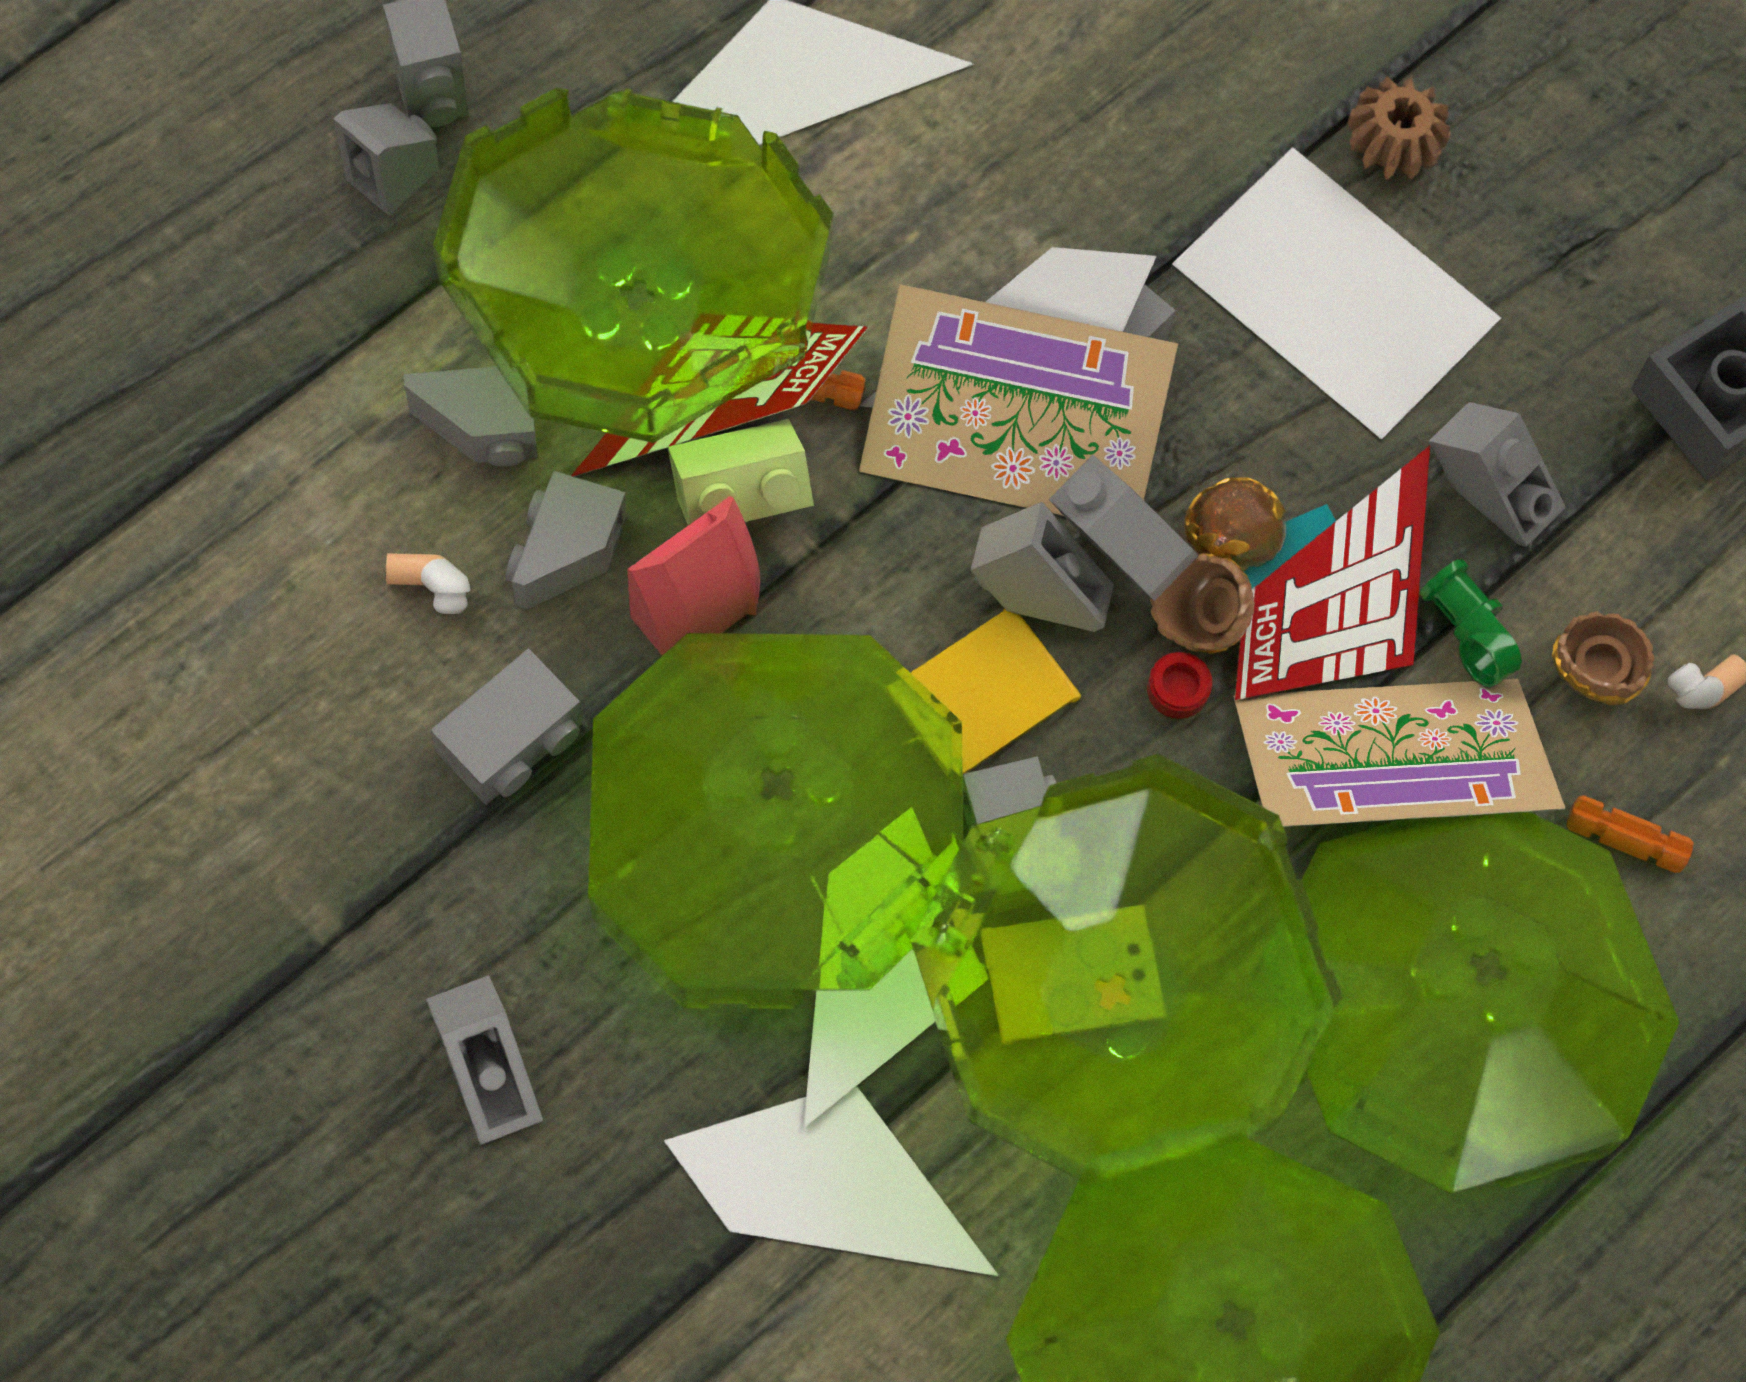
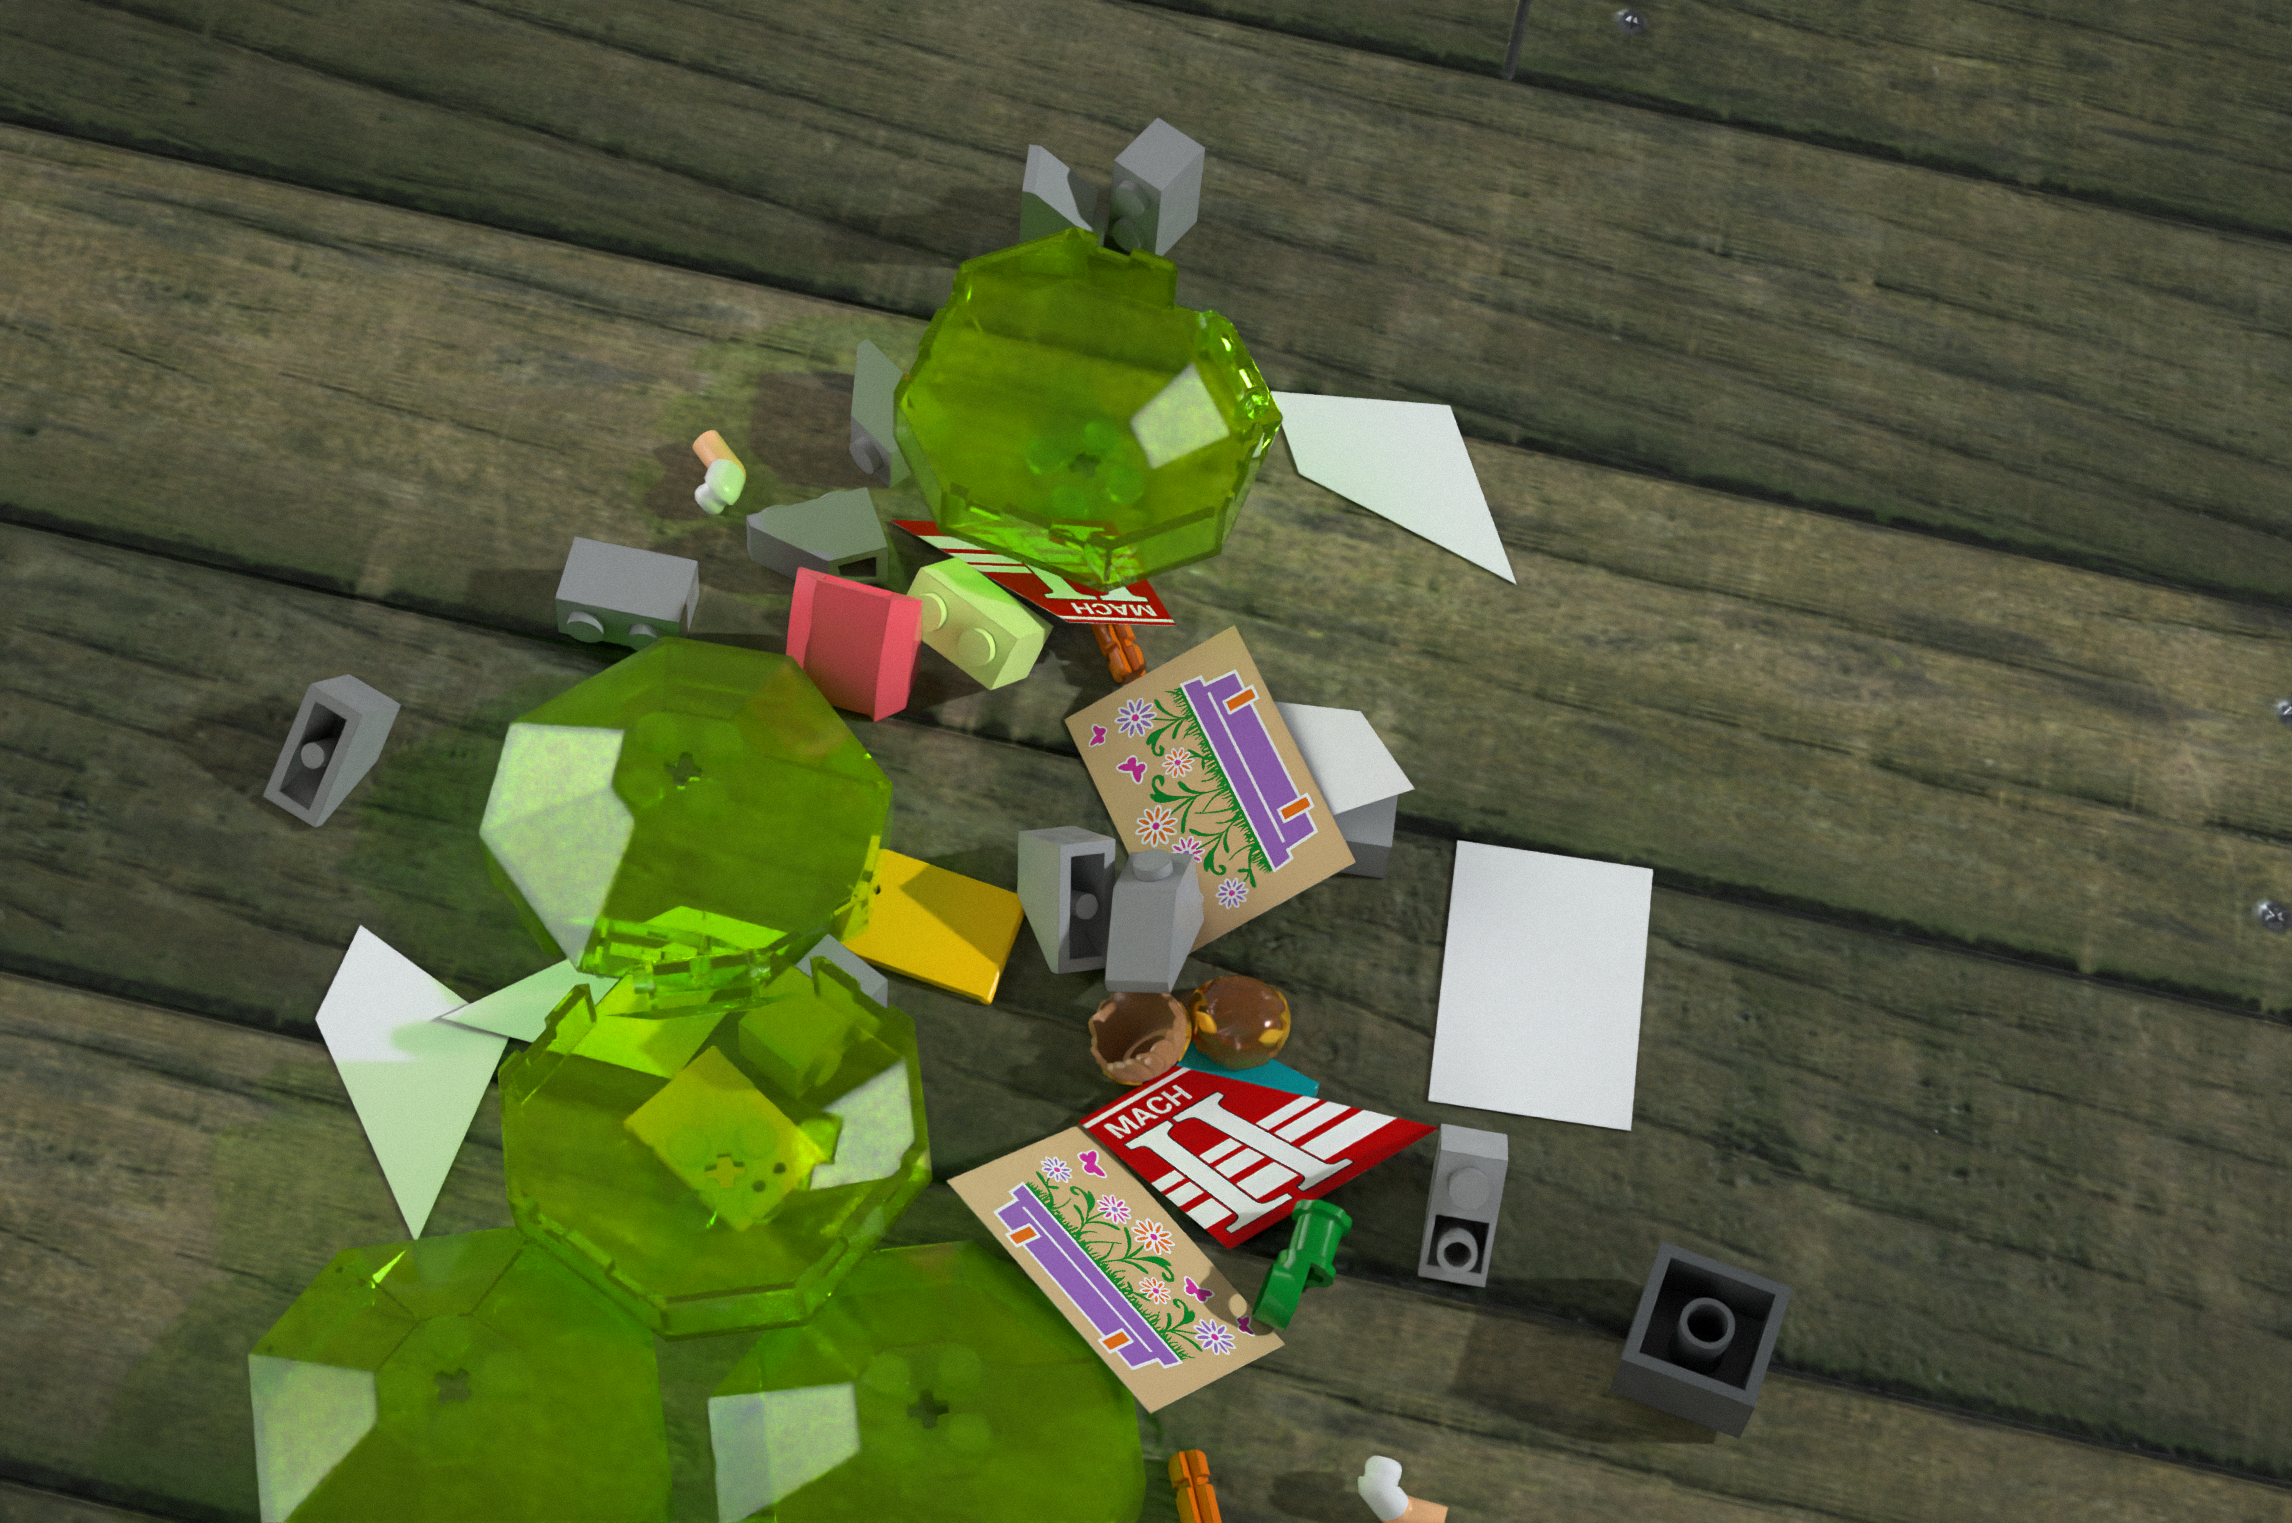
camera: 55 degrees right, 10 degrees down
red tile [1147,652,1212,719] -> none
medium nougat gear [1348,76,1451,180] -> none
medium nougat hair [1552,611,1654,706] -> none

